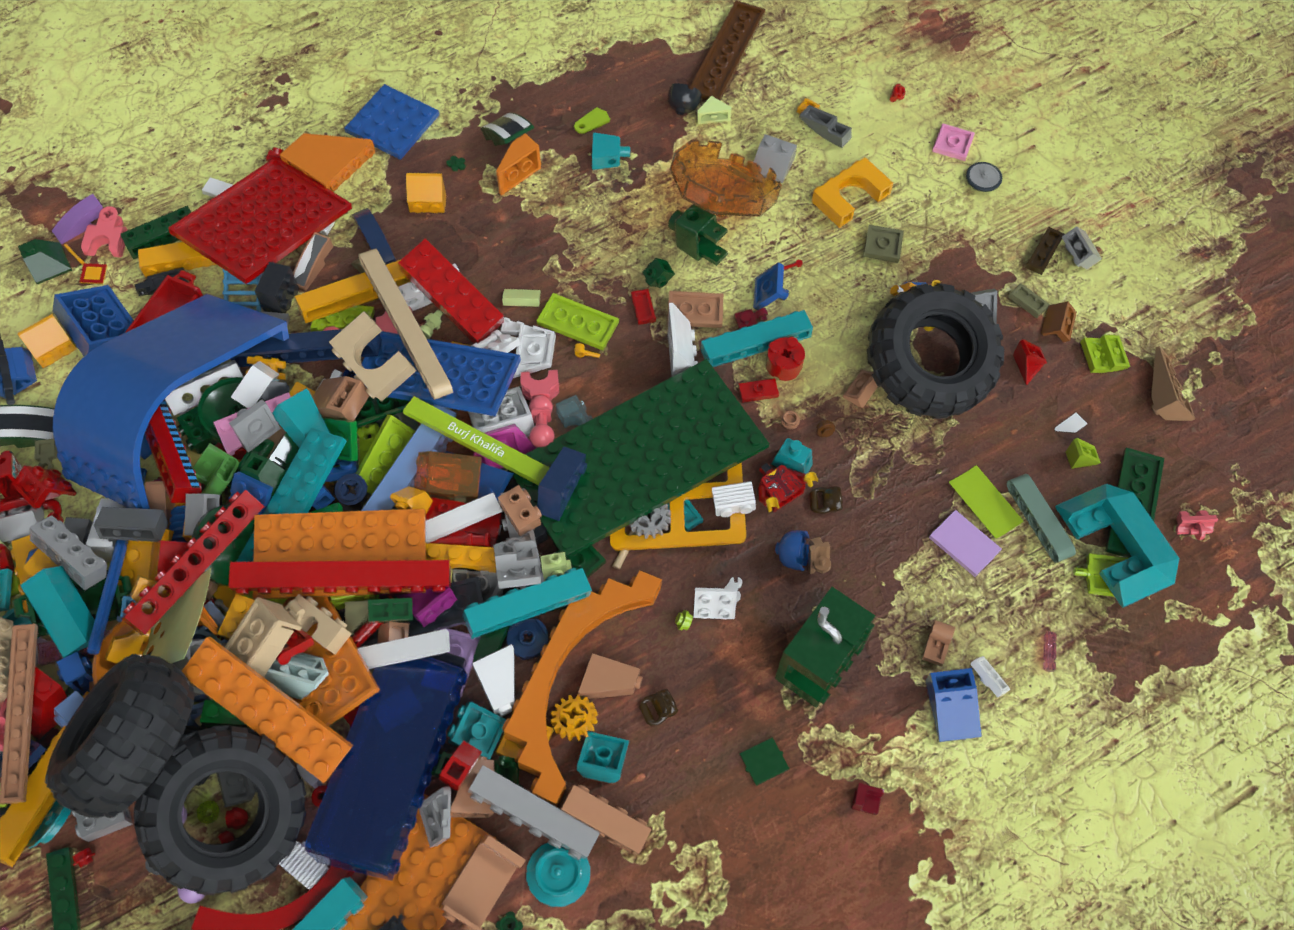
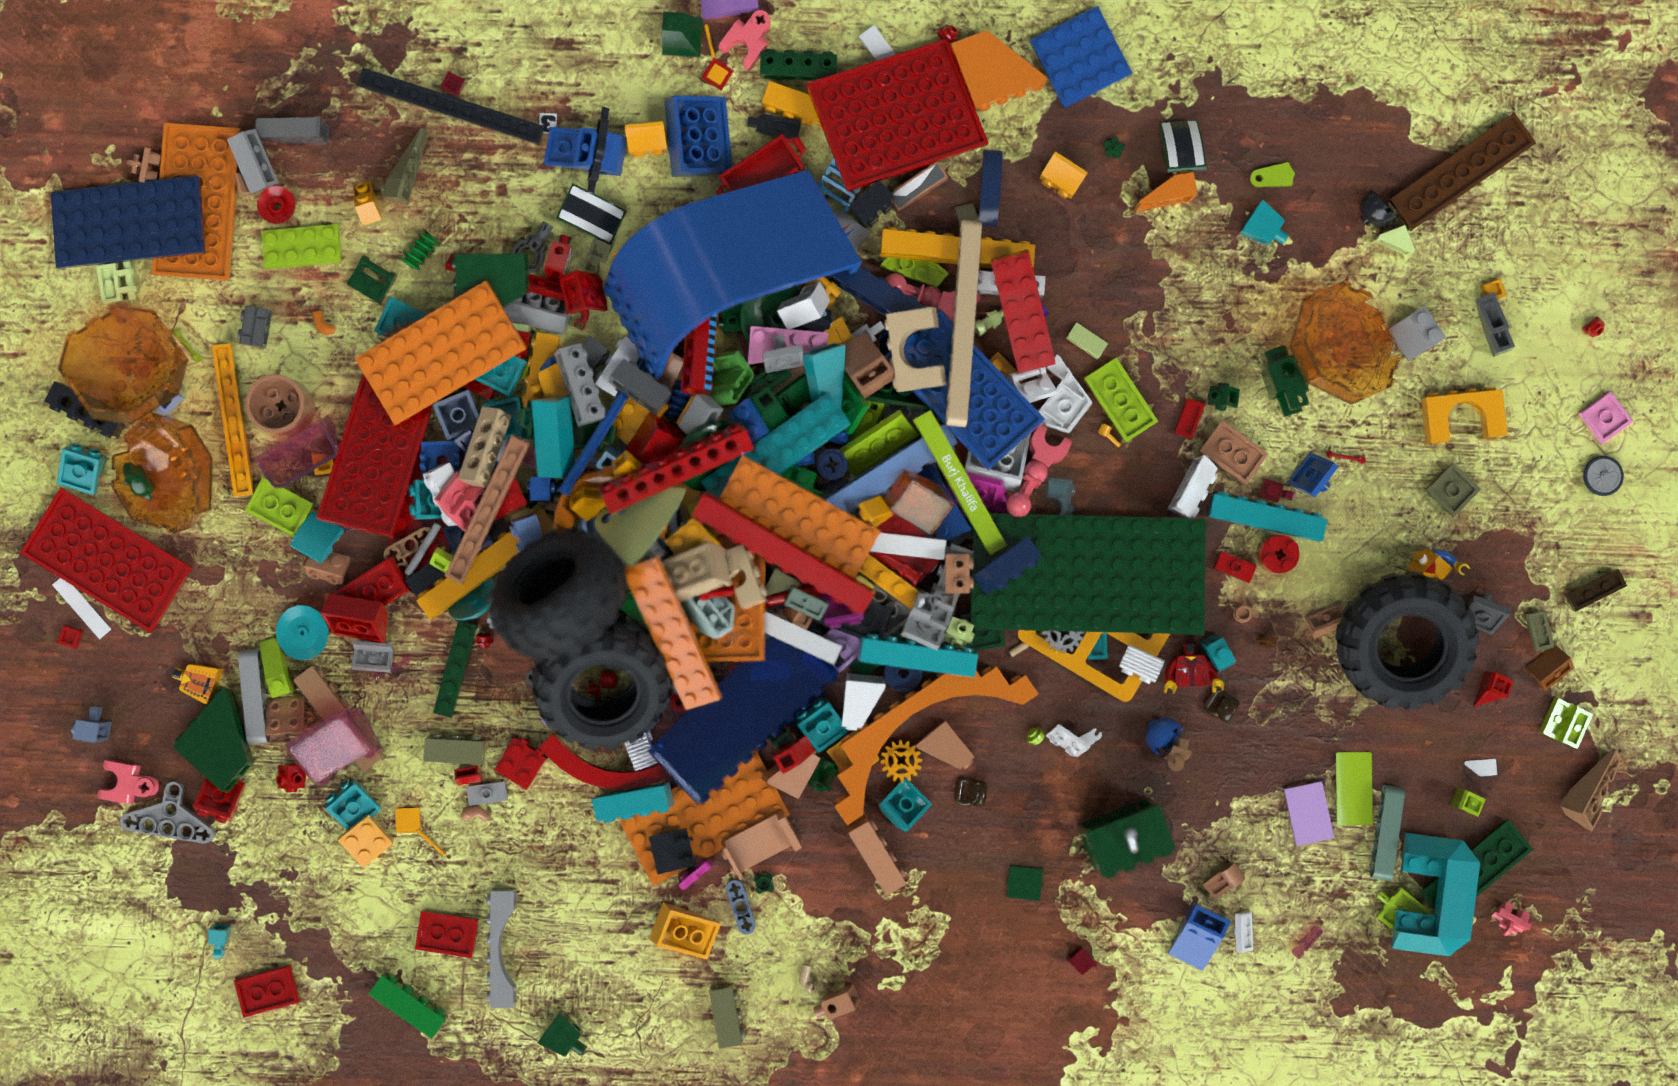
camera: 30 degrees right, 25 degrees up
light grey wing [418,787,451,847] -> none
light grey brick [468,765,600,860] -> none
teal piece [526,843,590,907] -> none
light grey brick [1062,226,1102,269] -> none

